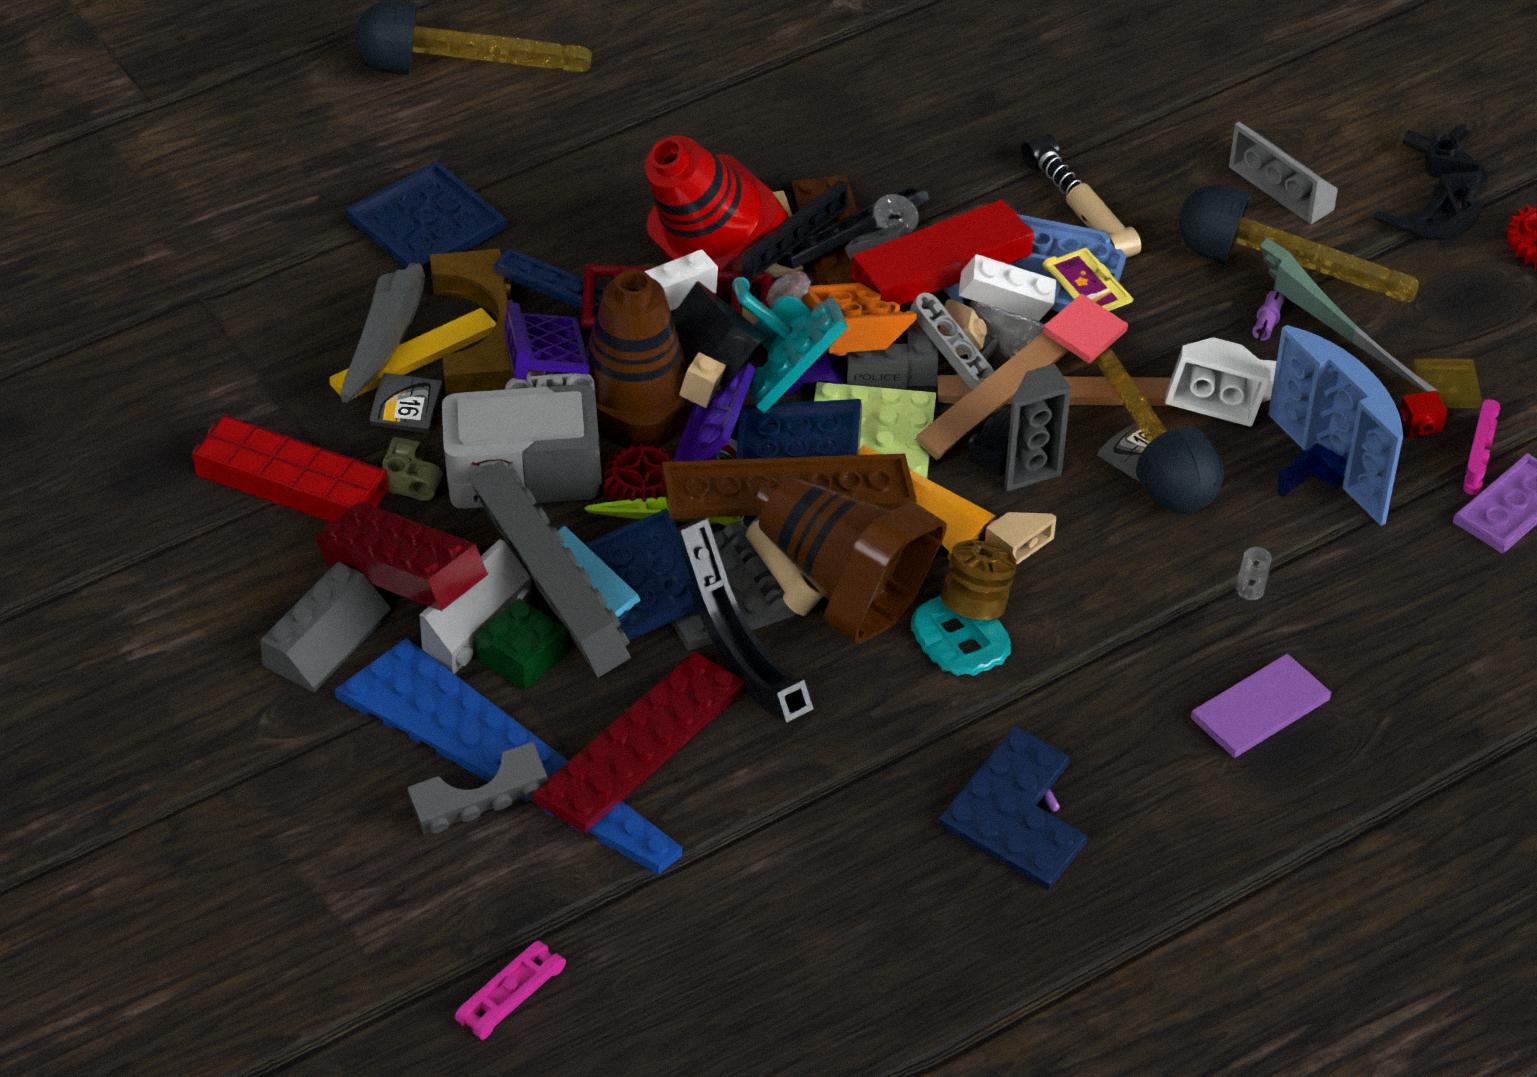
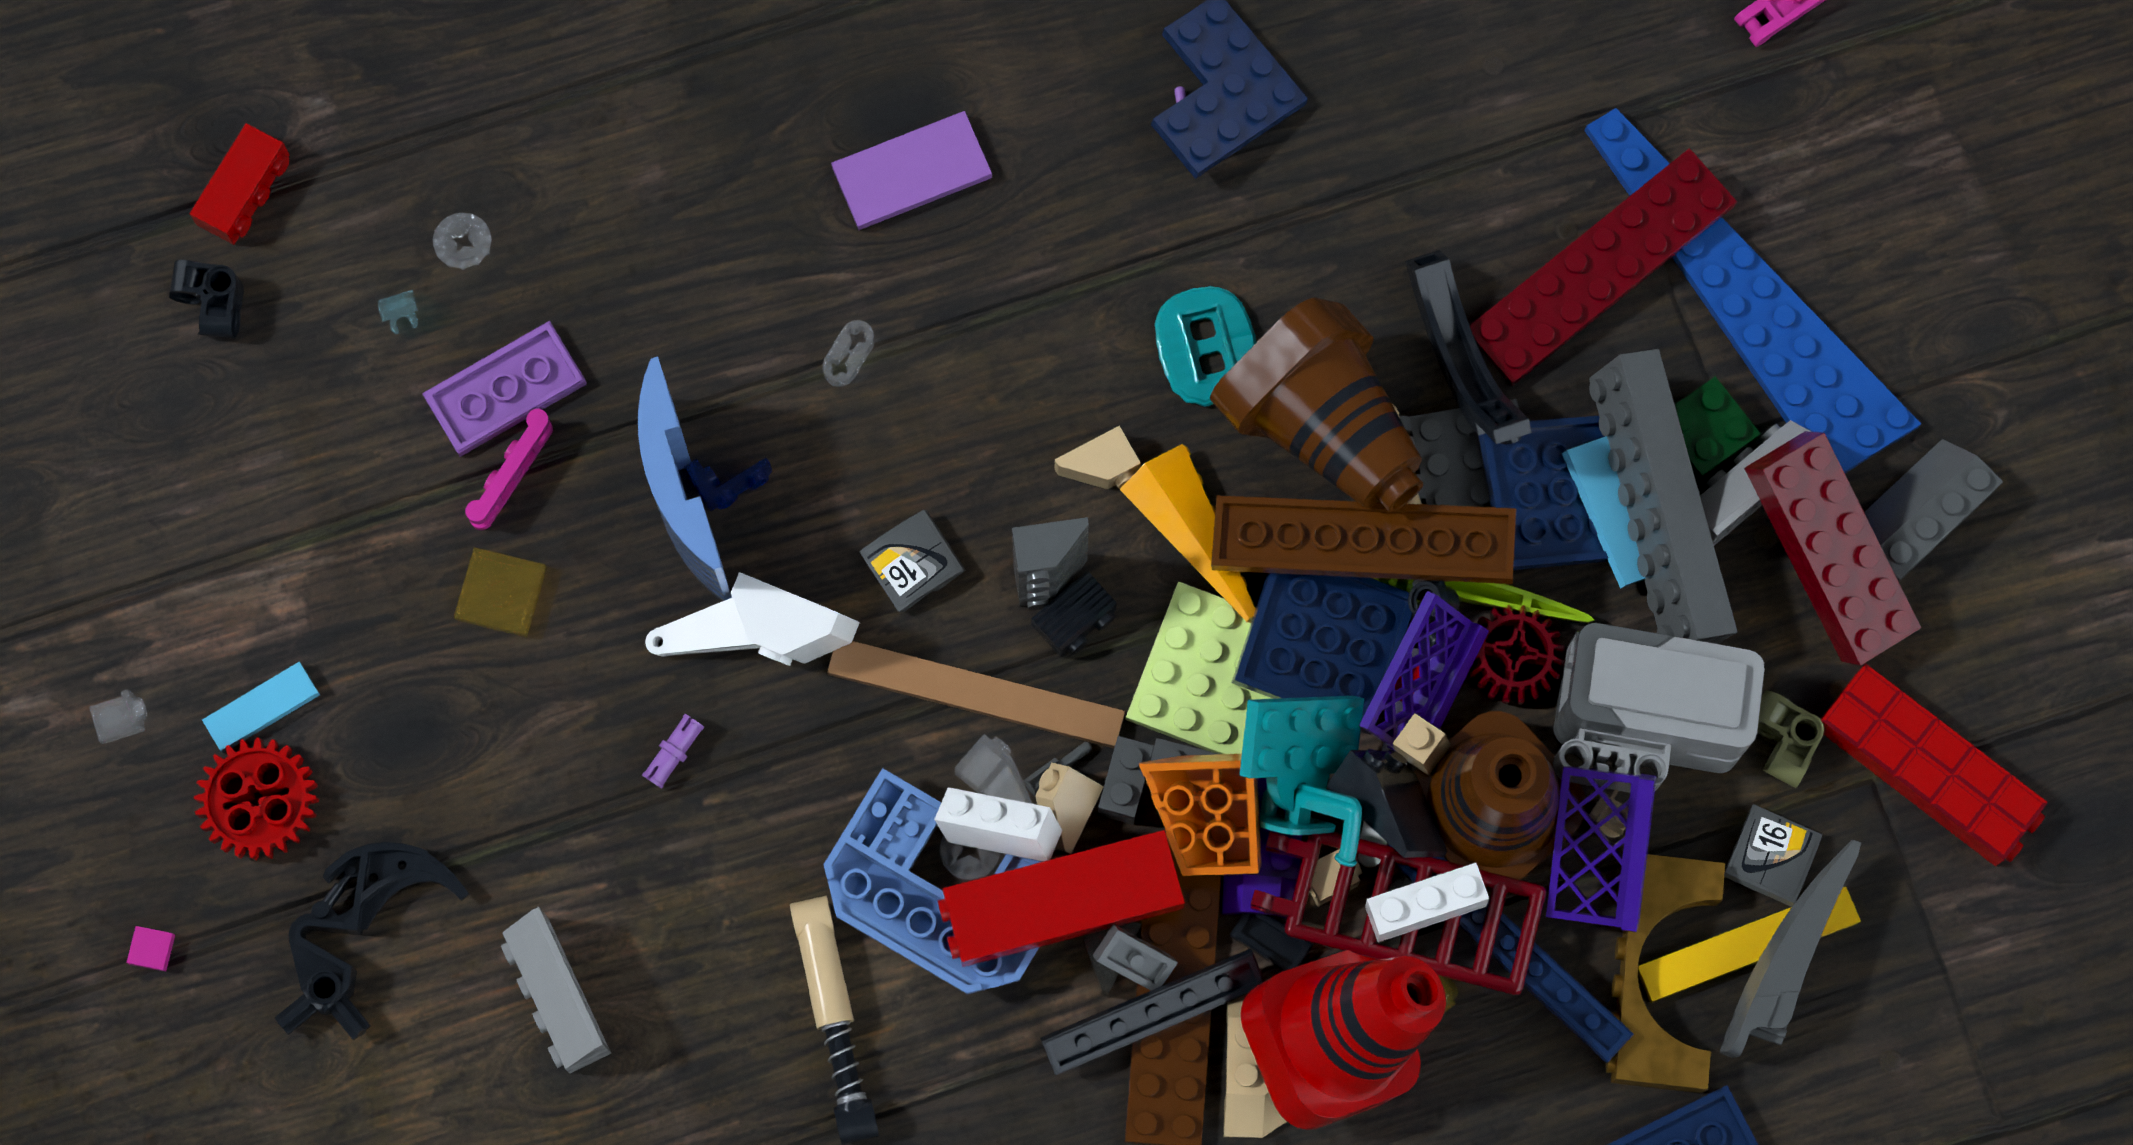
camera: 165 degrees left, 30 degrees up
dark grey arch [407,741,548,834] -> none
black tile [742,180,848,281] -> none
clear gear [766,271,811,306] -> none
clear gear [872,194,919,234] -> none
light grey beam [910,293,995,390] -> none
medium nougat tile [915,332,1069,460] -> none
pearl gold wheel [941,540,1017,620] -> none
door [1042,247,1134,311] -> none
coral tile [1043,293,1128,364] -> none
black piece [1094,347,1224,514] -> none
piece [1178,185,1419,302] -> none
sand green plate [1260,237,1438,392] -> none
red brick [1398,390,1447,438] -> none

